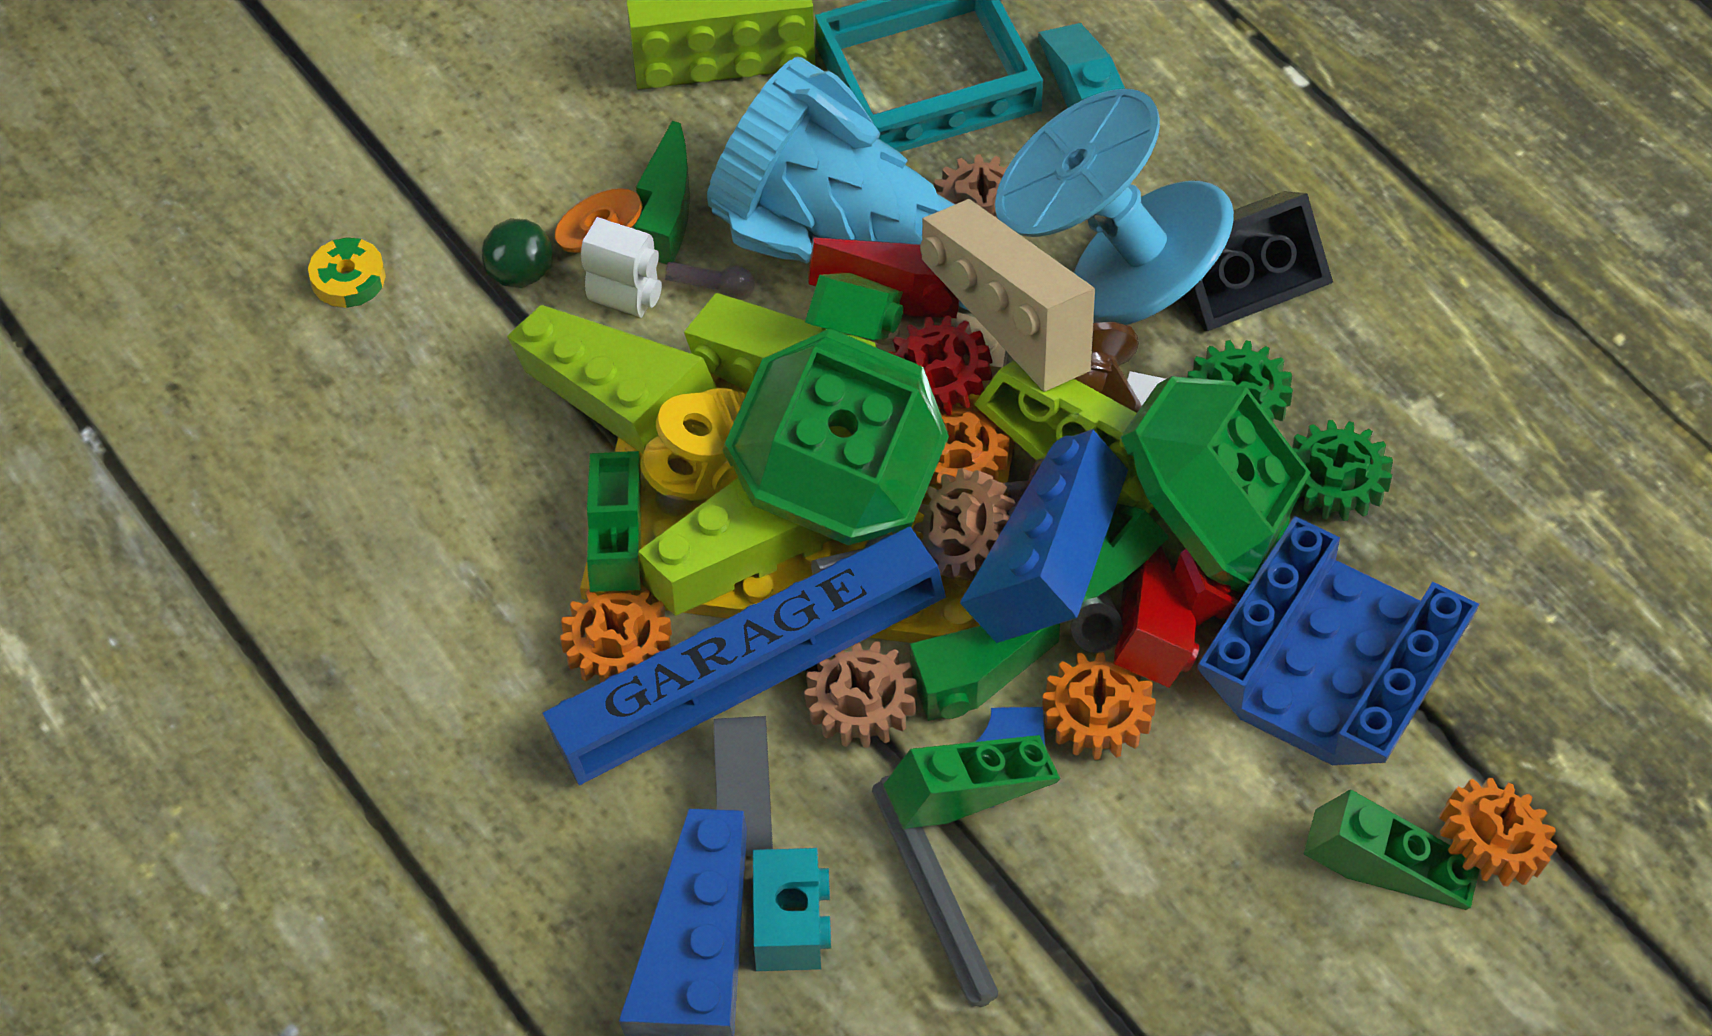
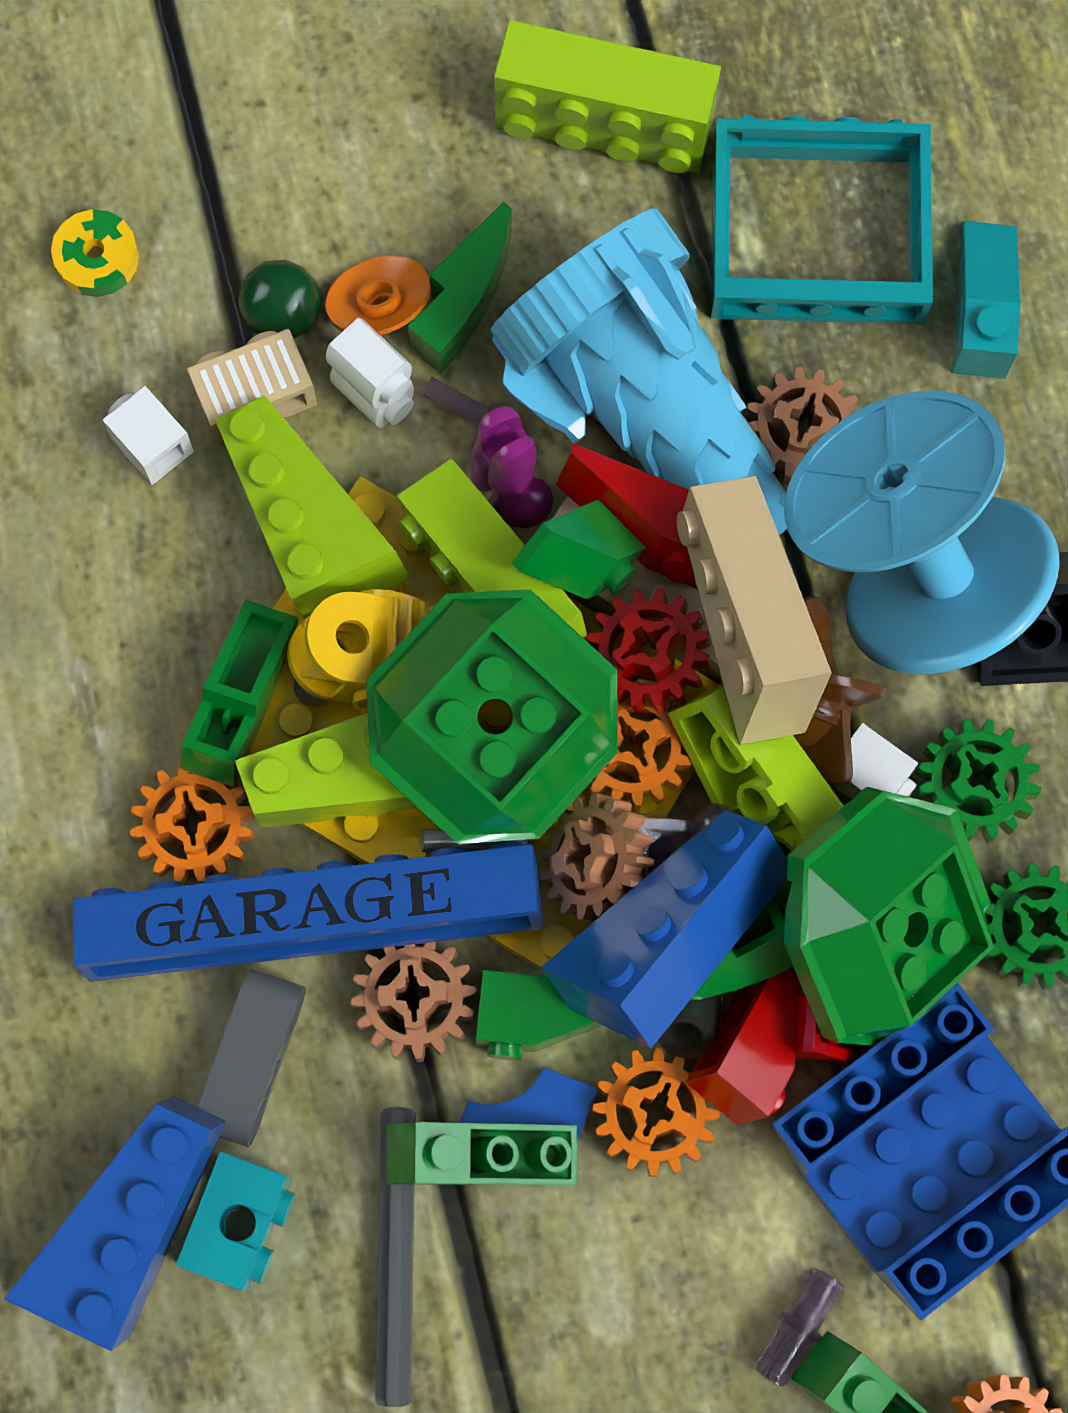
camera: 20 degrees right, 20 degrees up
none -> white brick [103,386,194,485]
none -> tan brick [187,329,318,445]
none -> magenta piece [471,407,553,528]
none -> clear purple axle [756,1268,845,1387]

